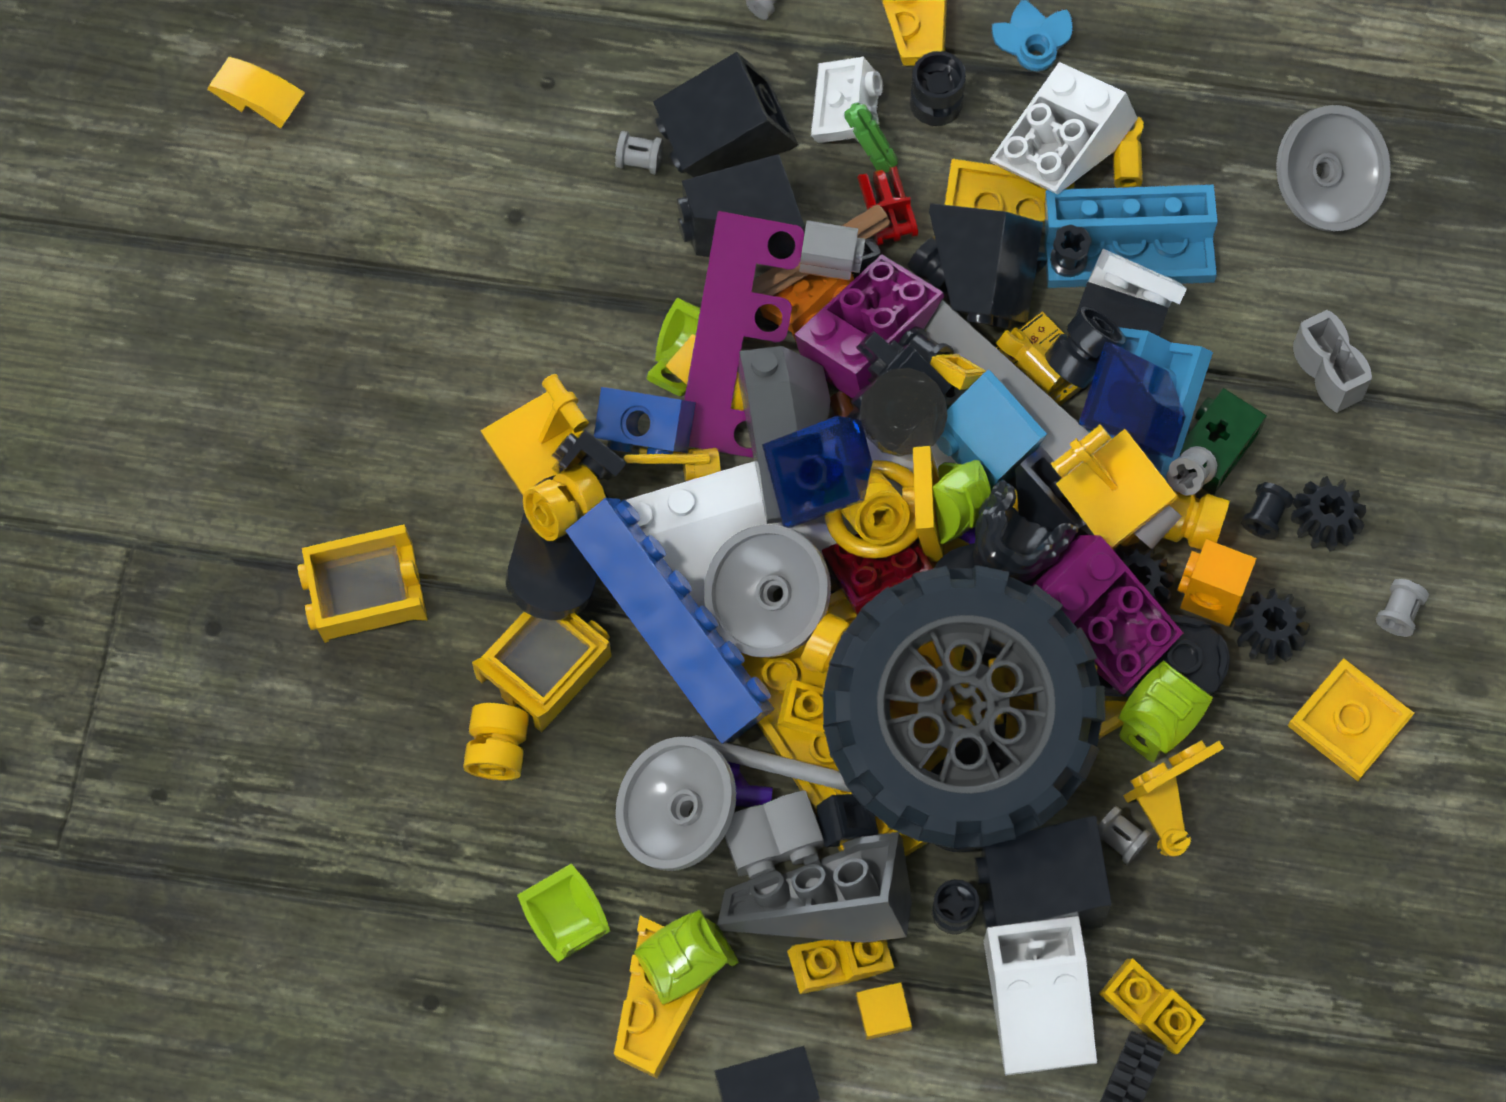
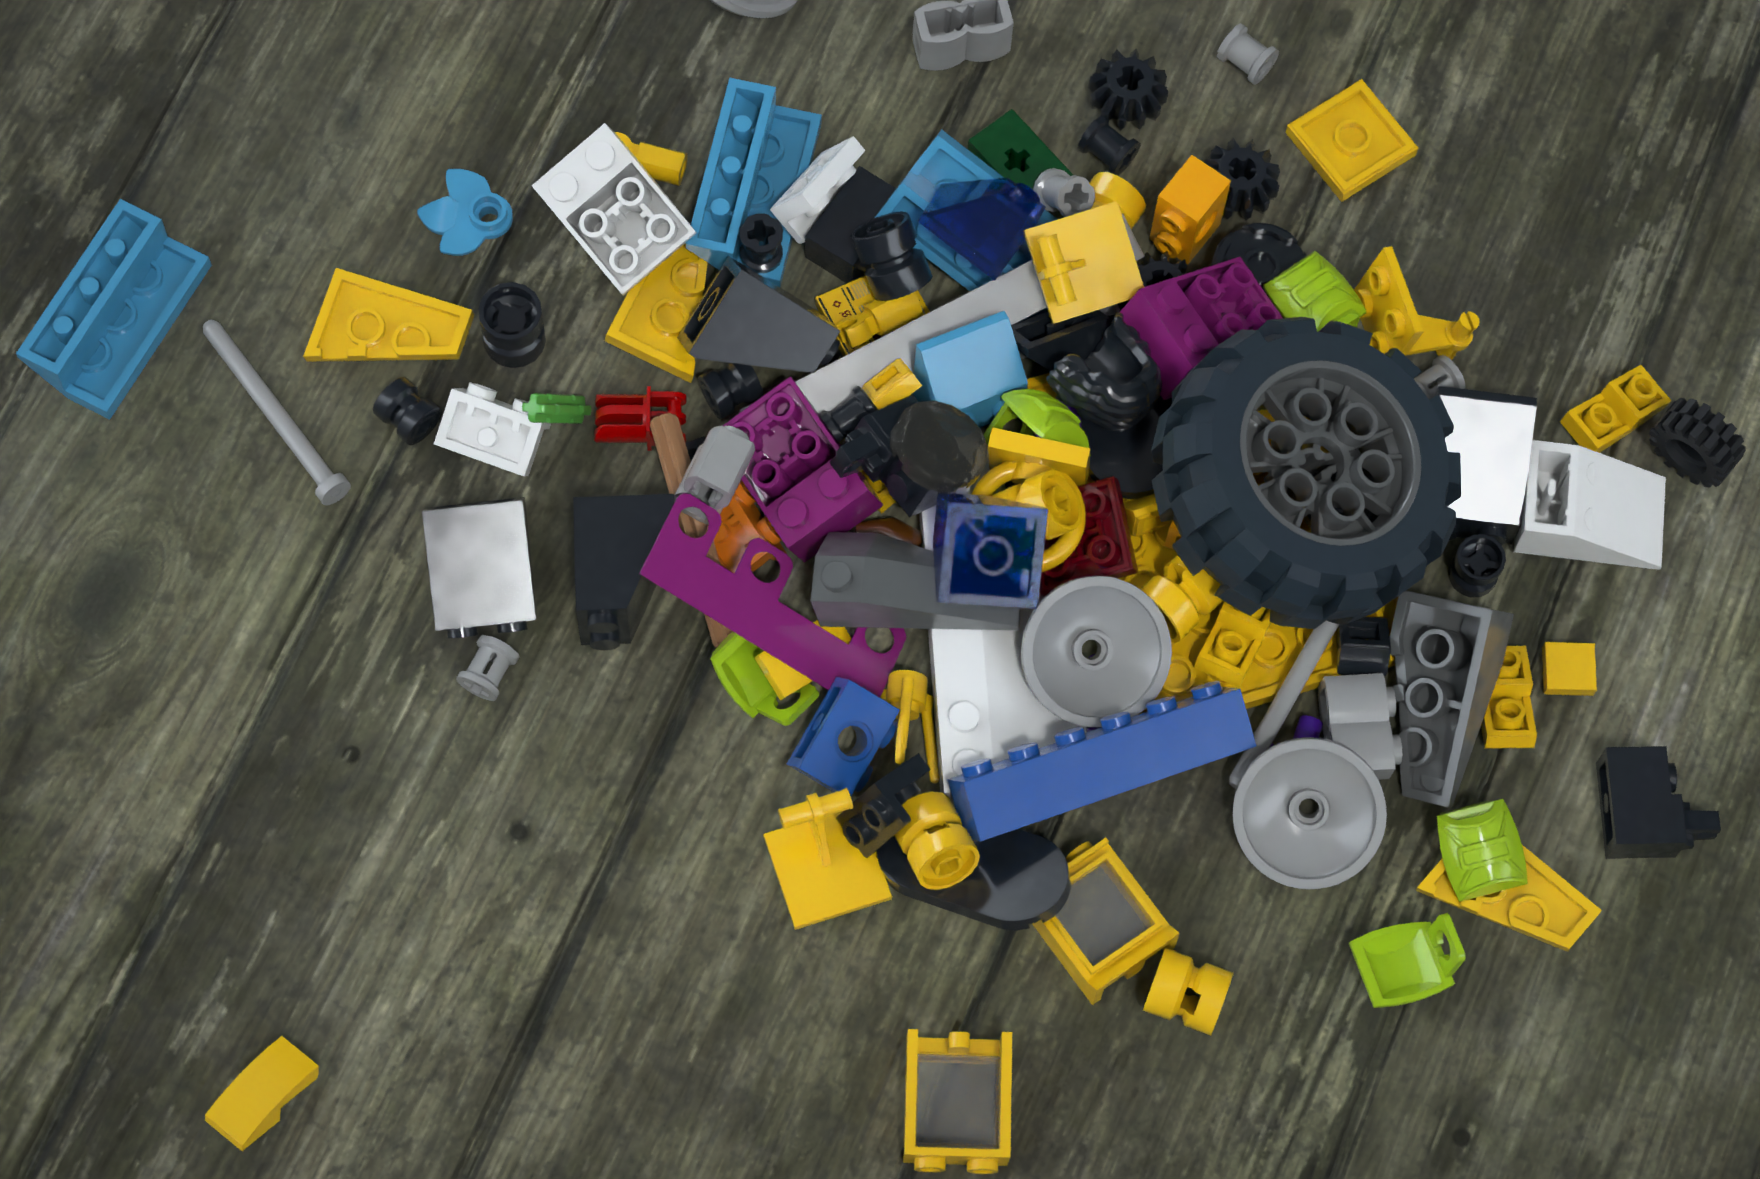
camera: 80 degrees left, 0 degrees up
none -> black wheel [373,377,442,445]

